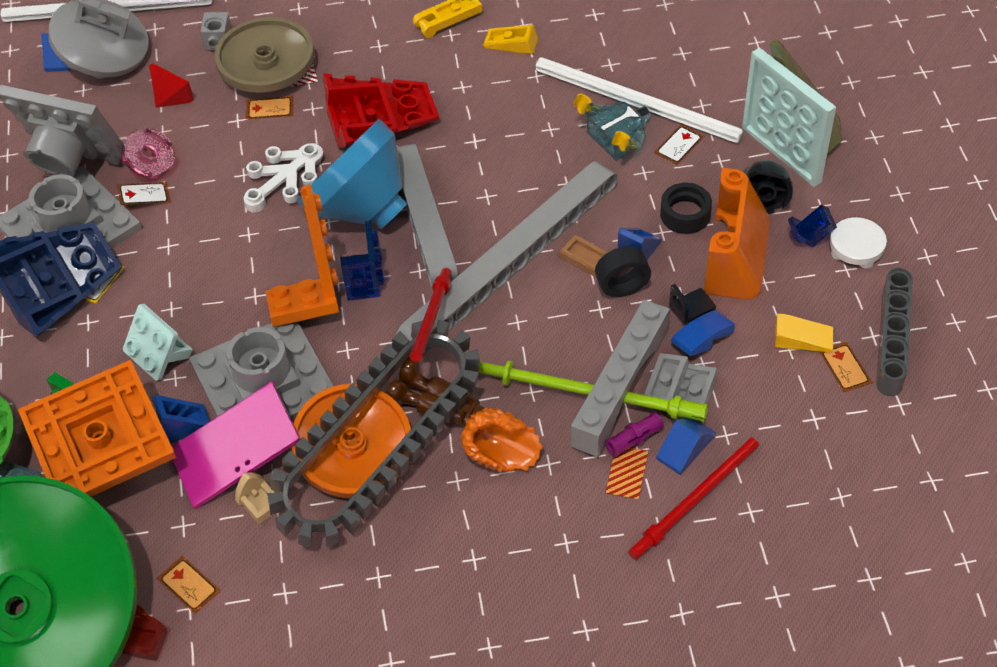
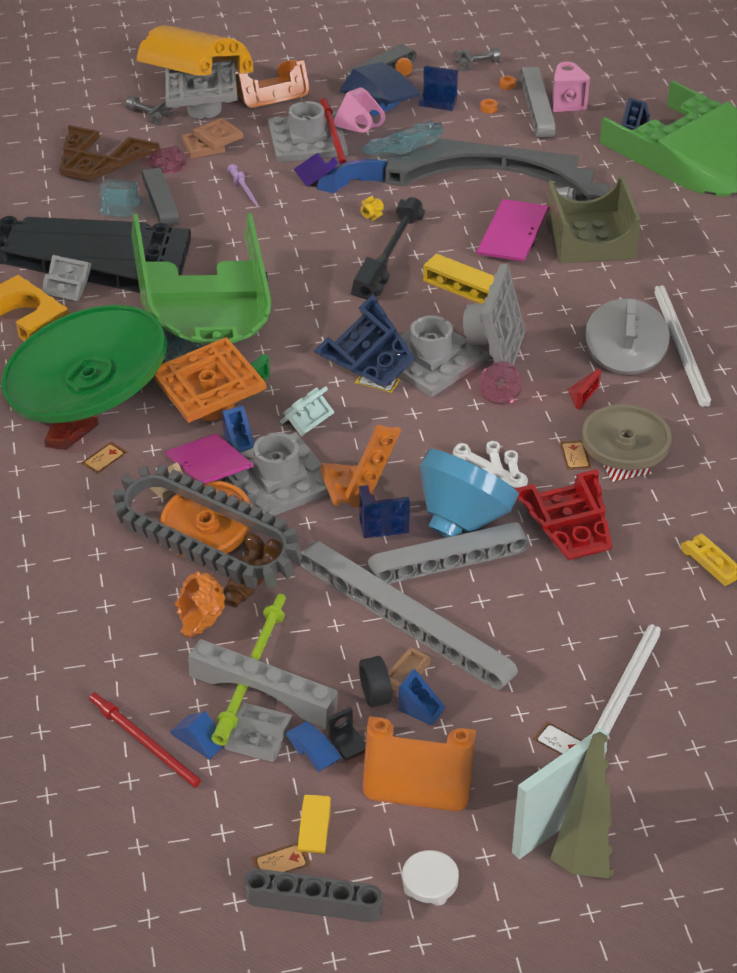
camera: 85 degrees right, 10 degrees down
white sticker [116,182,171,205] -> none
light grey brick [200,12,232,50] -> none
red bar [410,268,452,362] -> none
yellow slope [483,25,538,54] -> none
clear light blue torso [573,94,651,161] -> none
magenta pin [605,412,664,457] -> none
clear orange sticker [606,448,648,499] -> none
black tyre [660,182,712,234] -> none
black cylinder [744,160,793,214] -> none
clear blue bracket [788,204,837,247] -> none

